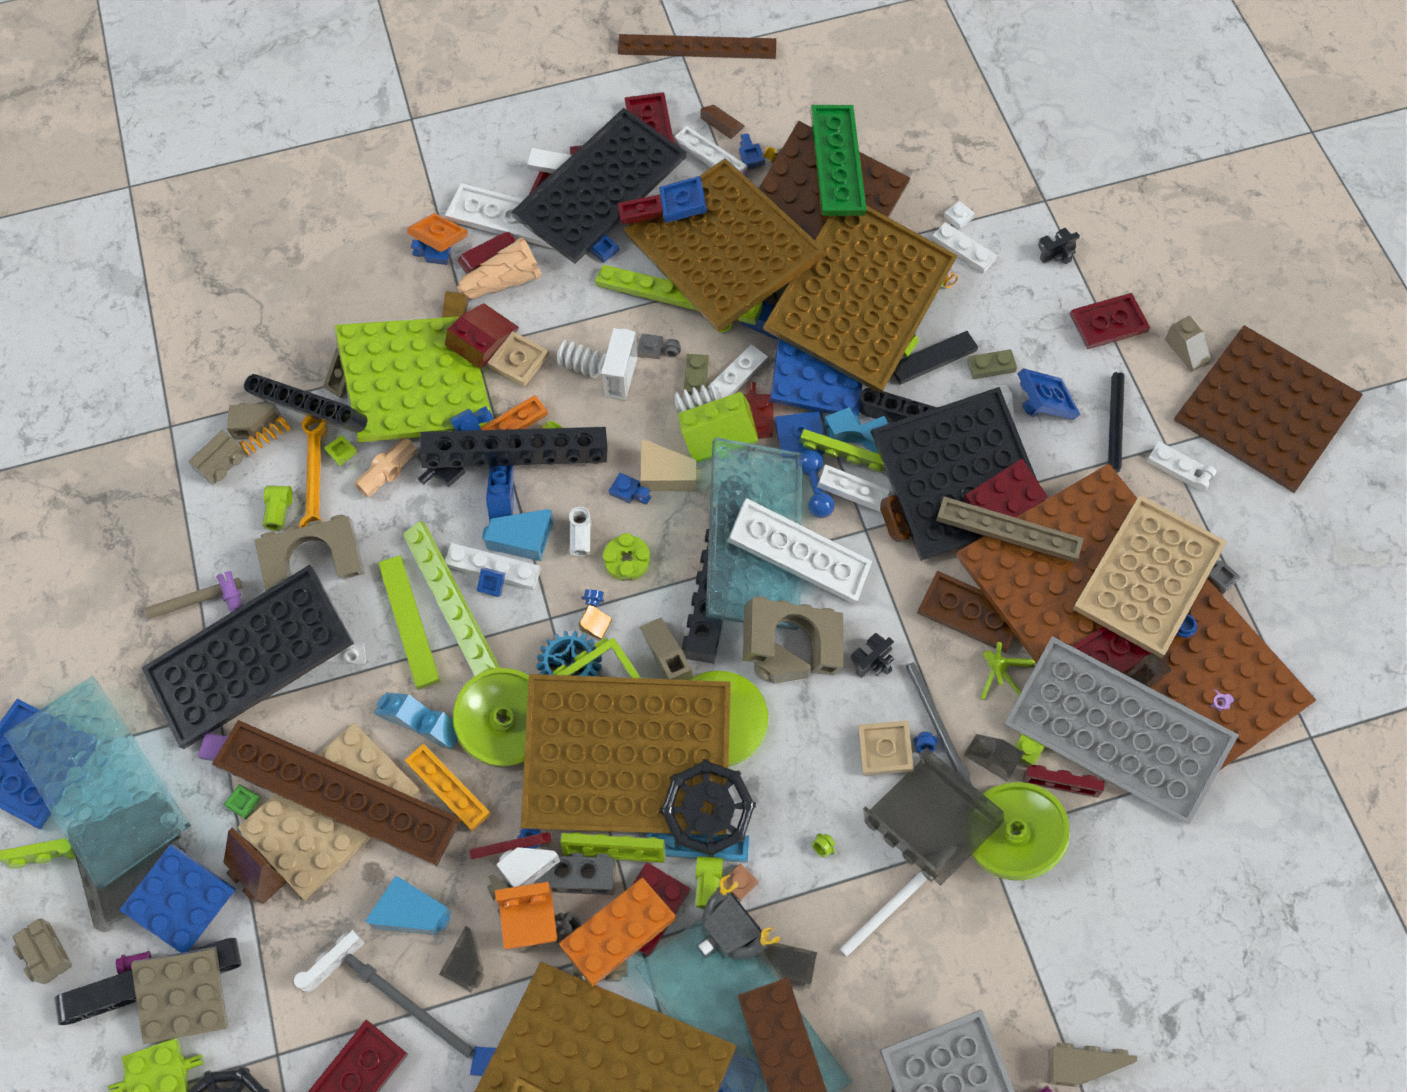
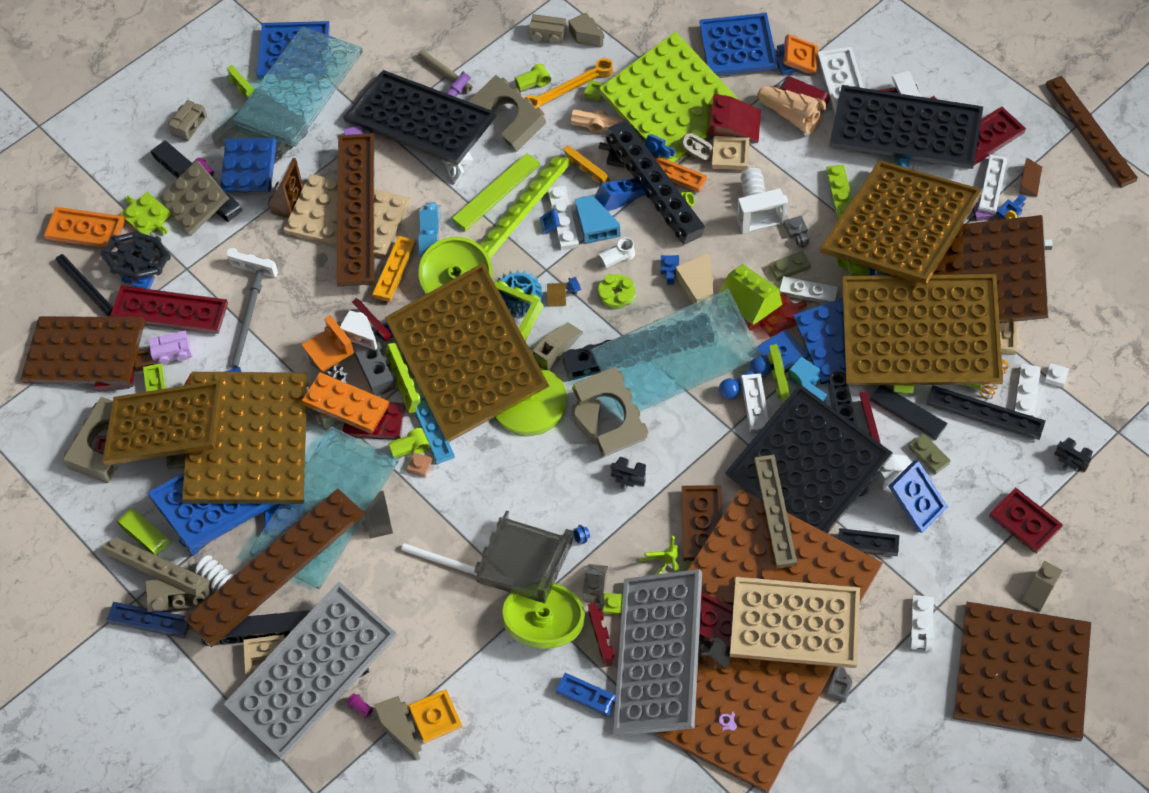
camera: 65 degrees right, 5 degrees down
bright green tile [224,784,261,820] -> none
light orange piece [239,416,291,457] -> none
black beam [244,374,368,433] -> none
dark azure slope [365,876,451,935] -> none
clear smoke slope [439,926,484,993] -> none
pearl gold slope [442,291,469,318] -> none
blue tile [590,235,619,263] -> none
dark red plate [618,194,664,225] -> none
blue plate [659,176,707,223] -> none
black plate [660,759,756,857] -> none
white piece [675,382,722,413] -> none
dark grey torso [696,875,780,960] -> none
white plate [727,498,872,604] -> none
green plate [810,105,867,216] -> none
lime plate [812,833,835,858] -> none
tan plate [859,721,914,776] -> none
reddish brown plate [880,495,911,542] -> none
dark grey bar [906,662,977,799] -> none
dark red plate [964,459,1048,518] -> none
black axle [1108,372,1125,473] -> none
blue plate [1176,614,1197,638] -> none
none -> light orange plate [408,689,463,744]
none -> blue plate [556,672,616,717]
none -> light orange plate [563,144,610,183]
none -> dark tan plate [680,133,713,160]
none -> blue plate [699,13,778,76]
none -> black plate [838,528,900,557]
none -> dark red tile [859,391,881,443]
none -> black plate [926,385,1046,440]

